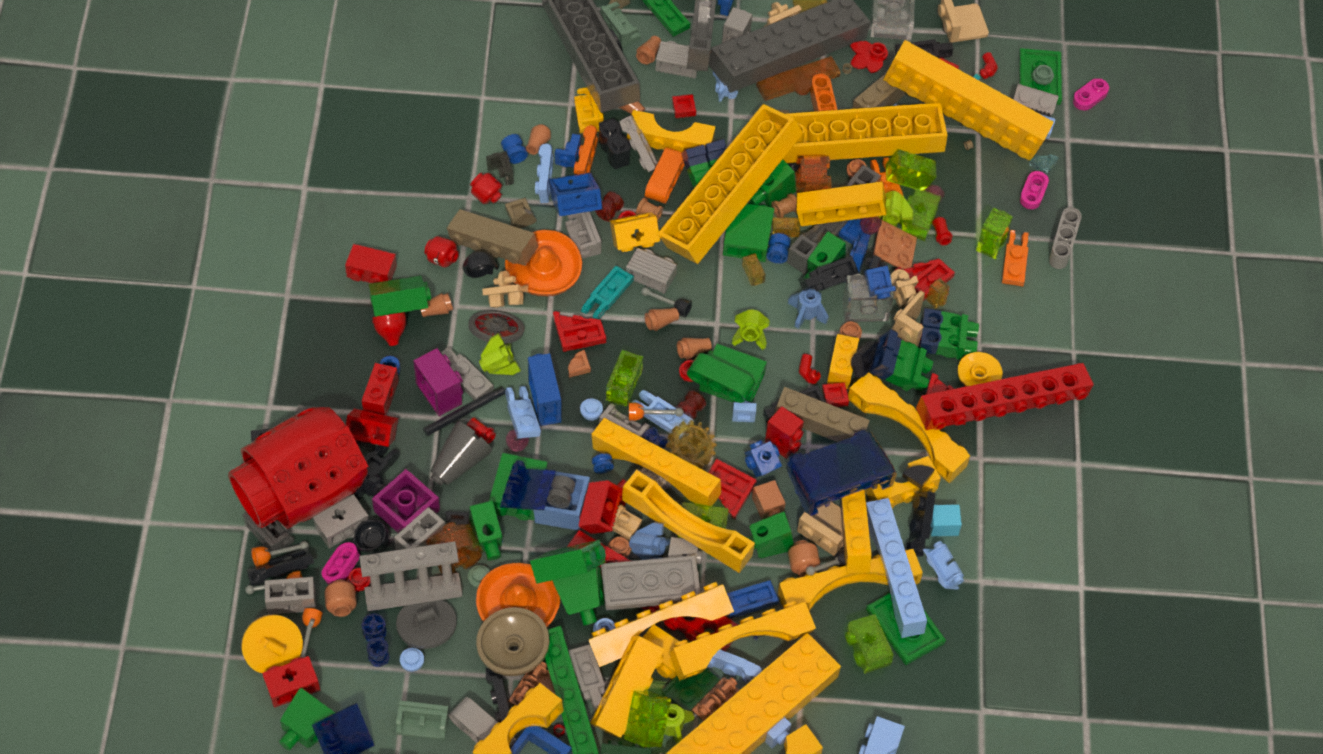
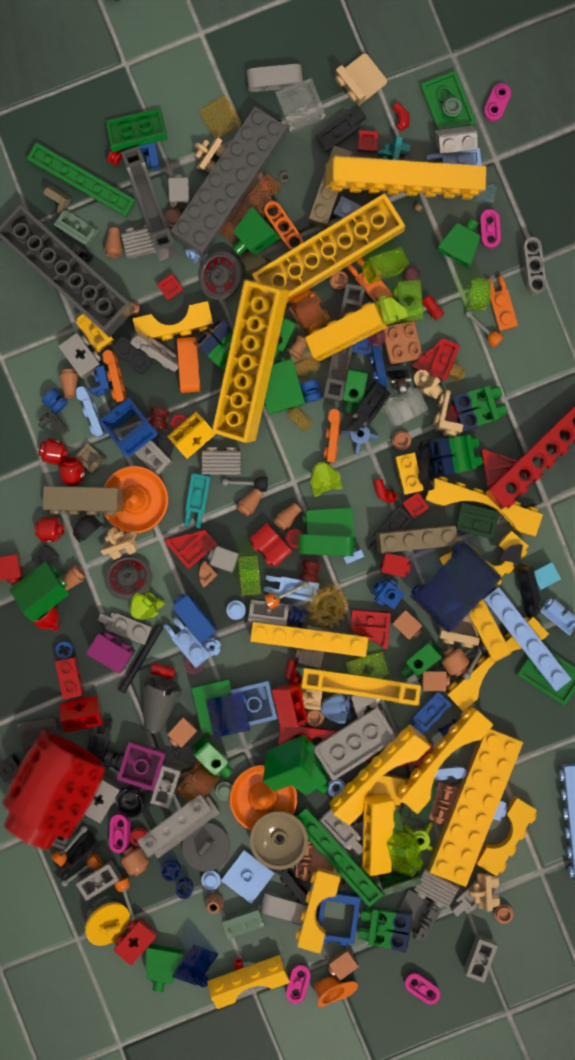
camera: 20 degrees left, 30 degrees up
dark grey wheel [547,475,576,508] -> none
blue bush [592,454,614,474] -> none
medium nougat bush [635,198,664,222] -> none
clear neon green brick [845,614,894,674] -> none
red plate [850,41,888,73] -> none
blue bracket [864,266,896,300] -> none
yellow dish [958,352,1003,386] -> none
none -> black tile [32,544,59,563]
none -> light grey brick [58,333,101,379]
none -> red head [59,457,85,486]
none -> black tile [157,433,175,457]
none -> nougat brick [167,716,198,748]
none -> dark grey shield [199,251,242,300]
none -> light blue plate [202,638,221,656]
none -> nougat cone [205,893,224,914]
none -> light grey brick [208,546,240,572]
none -> light blue plate [221,849,275,904]
none -> green torso [232,207,281,256]
none -> red brick [250,523,293,567]
none -> orange hinge [324,409,341,464]
none -> nougat brick [421,670,450,691]
none -> green torso [436,218,480,268]
none -> dark green plate [456,503,499,539]
none -> hinge [465,310,504,348]

